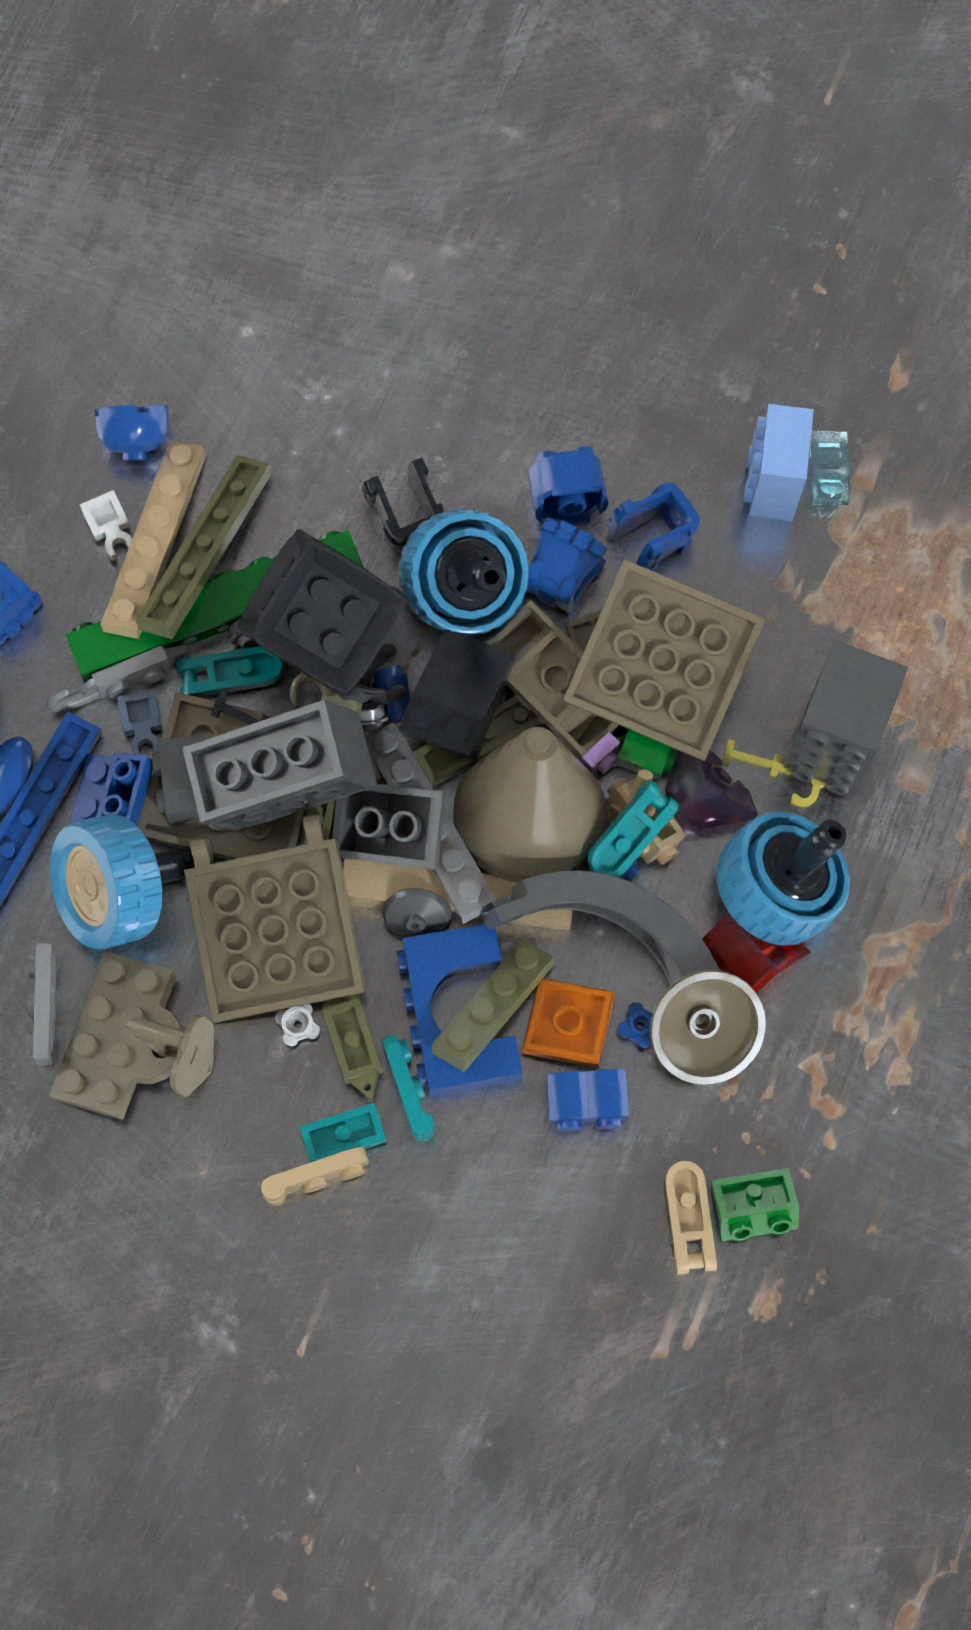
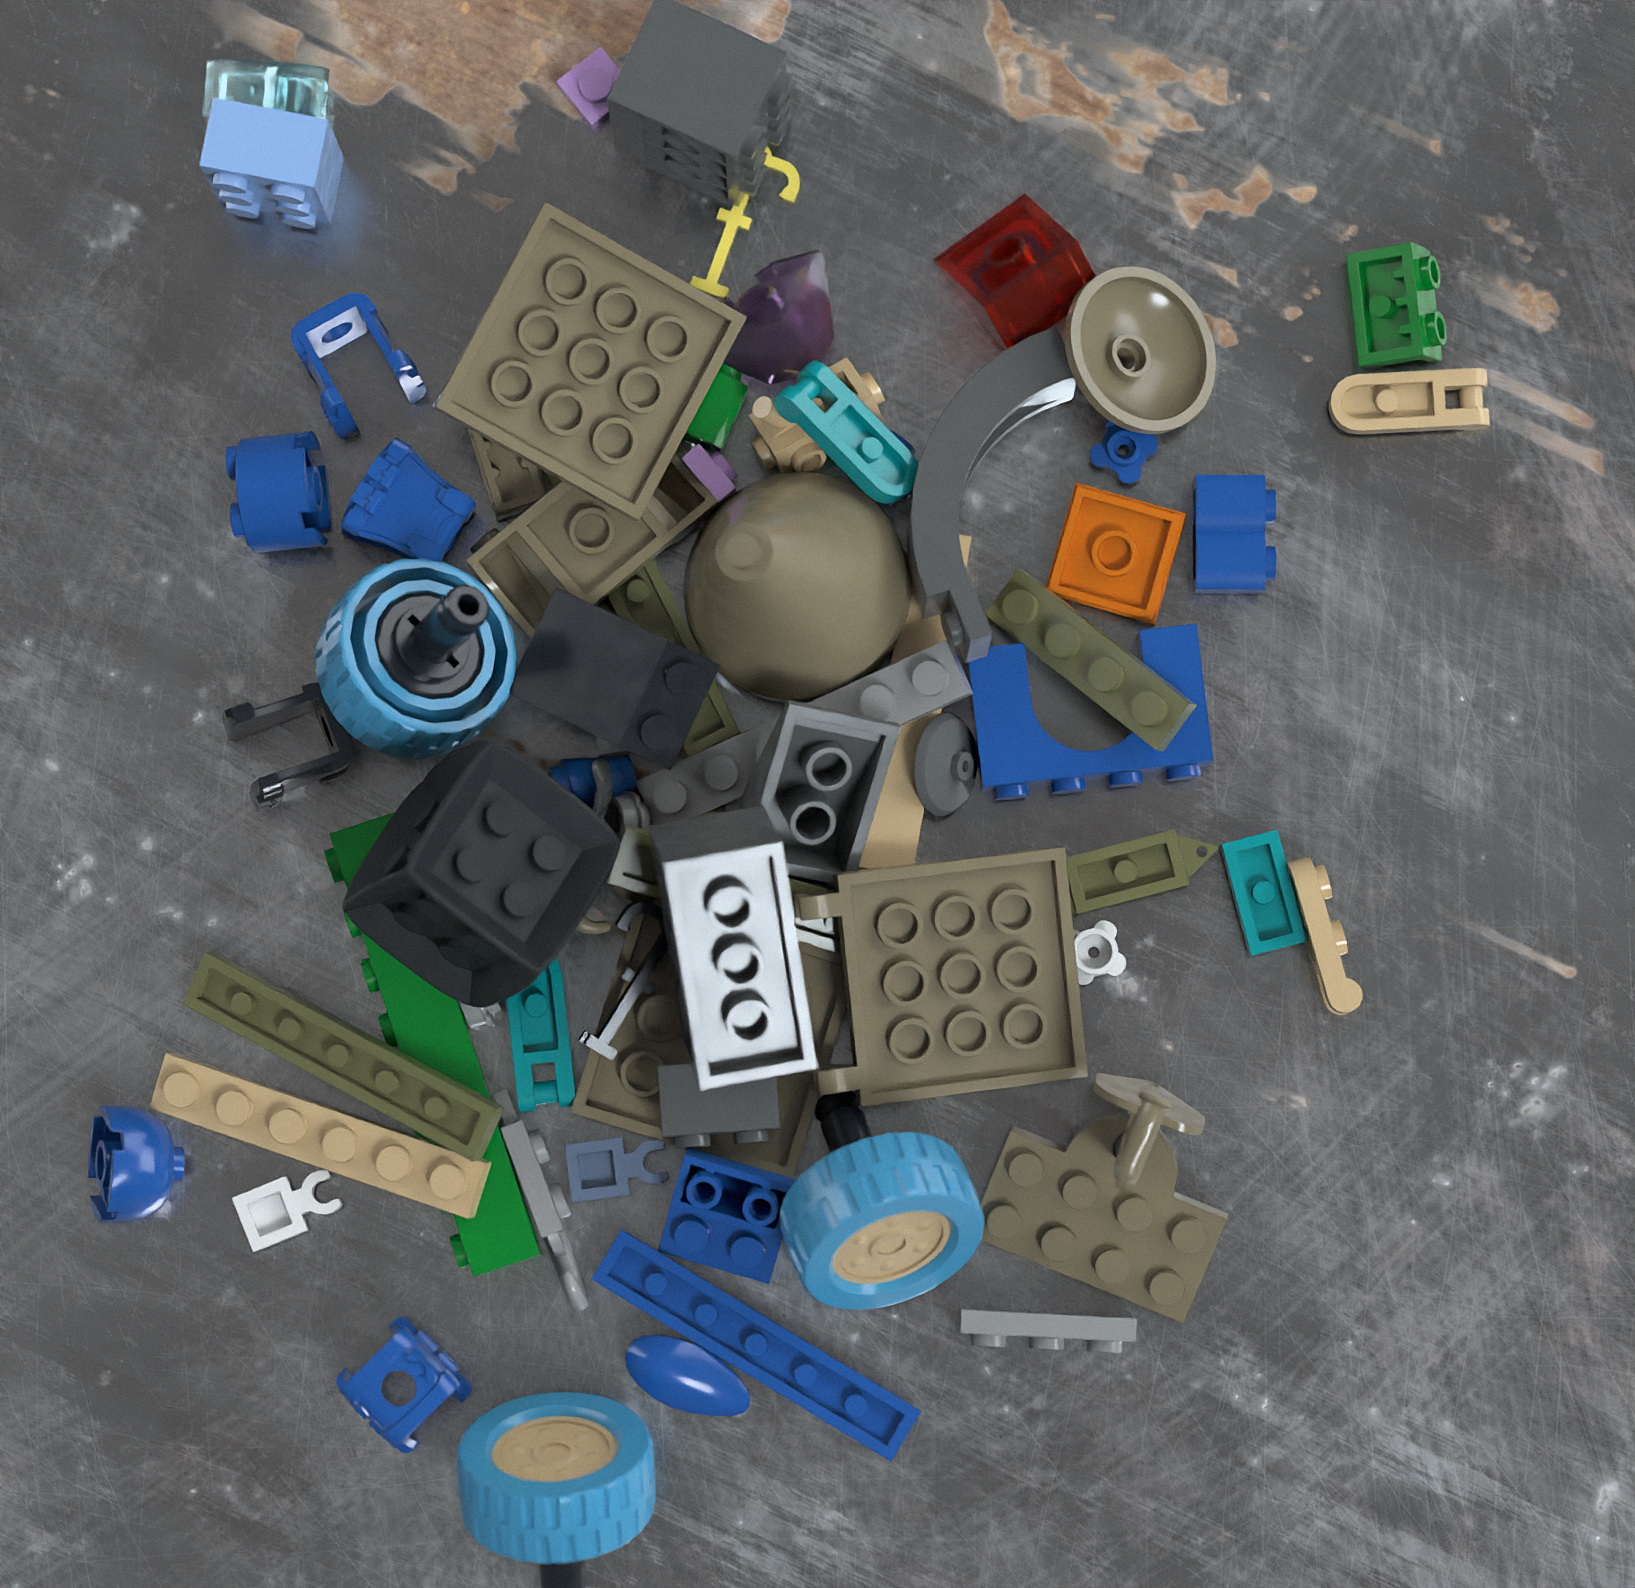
camera: 85 degrees left, 10 degrees up
teal plate [381,1034,435,1142] -> none
dark azure wheel [716,812,850,945] -> none

